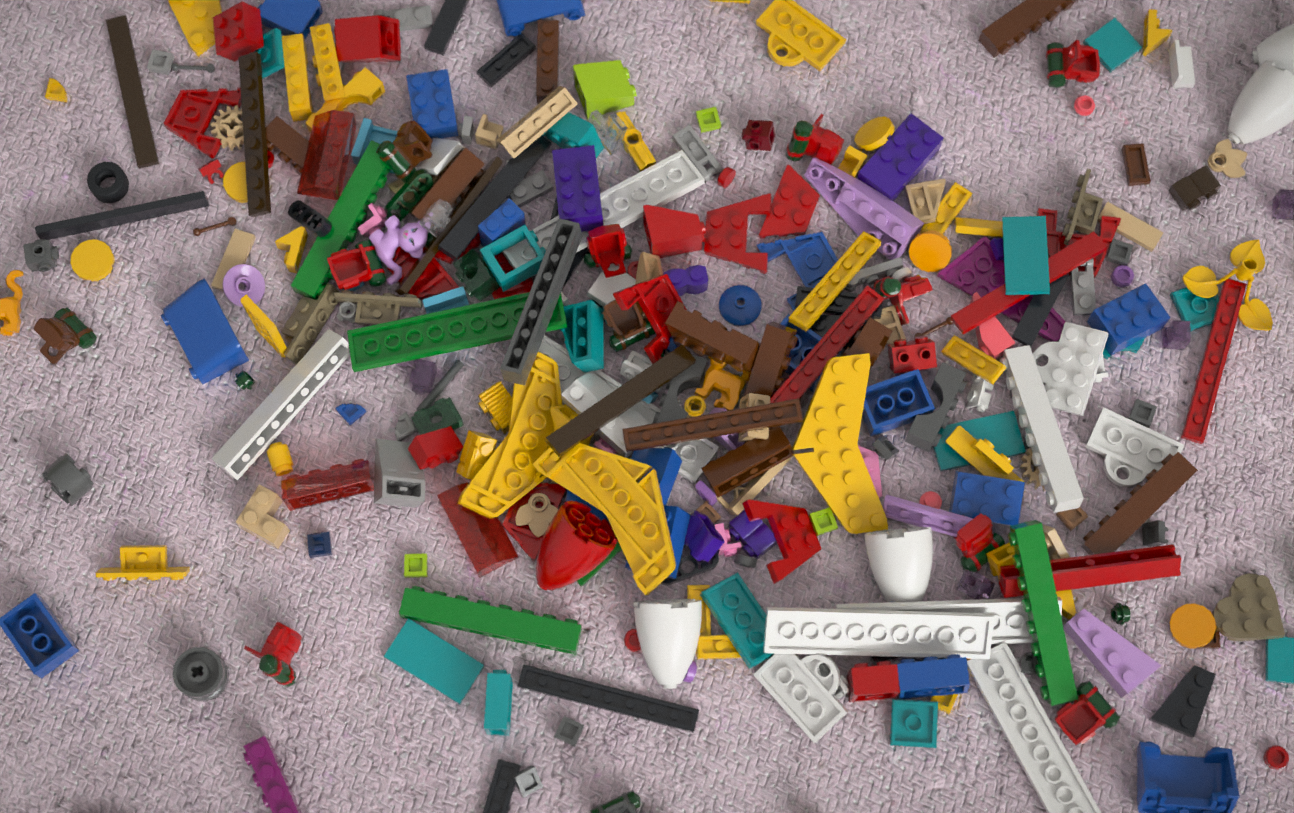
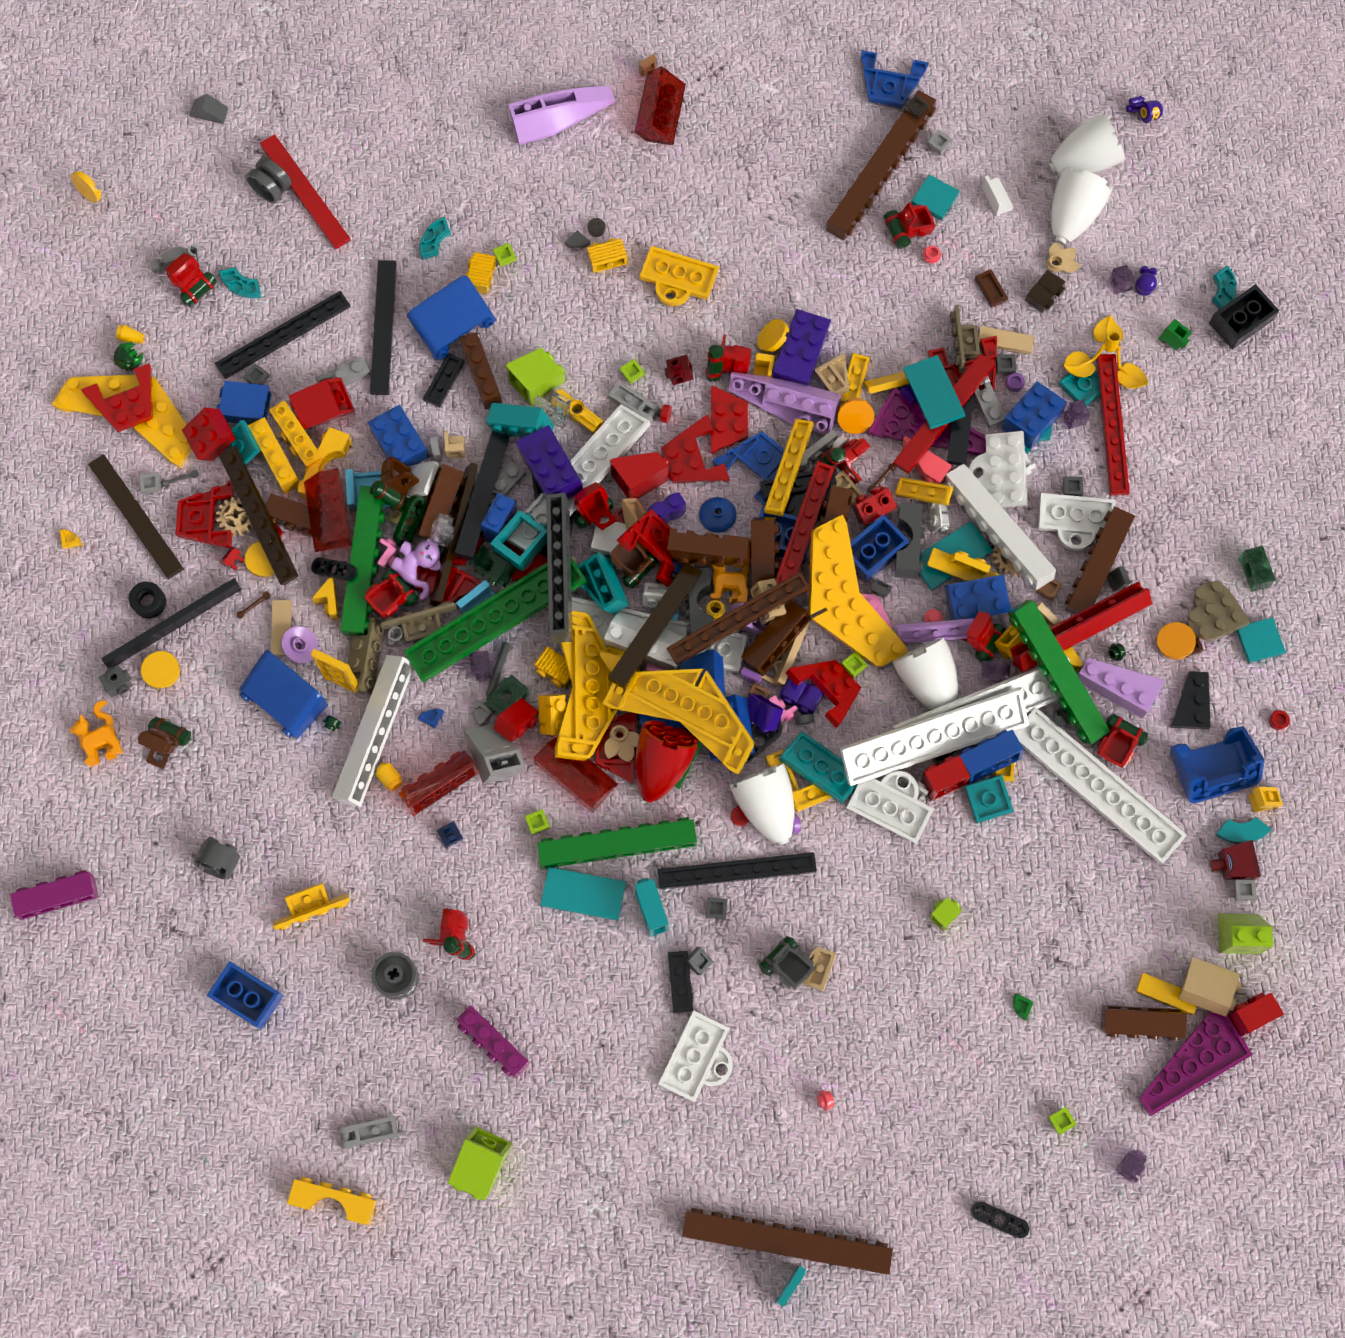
camera: 20 degrees left, 0 degrees up
tan brick [236,484,290,549] -> none
tan fence [496,86,578,158] -> none
yellow slope [1142,9,1172,56] -> none

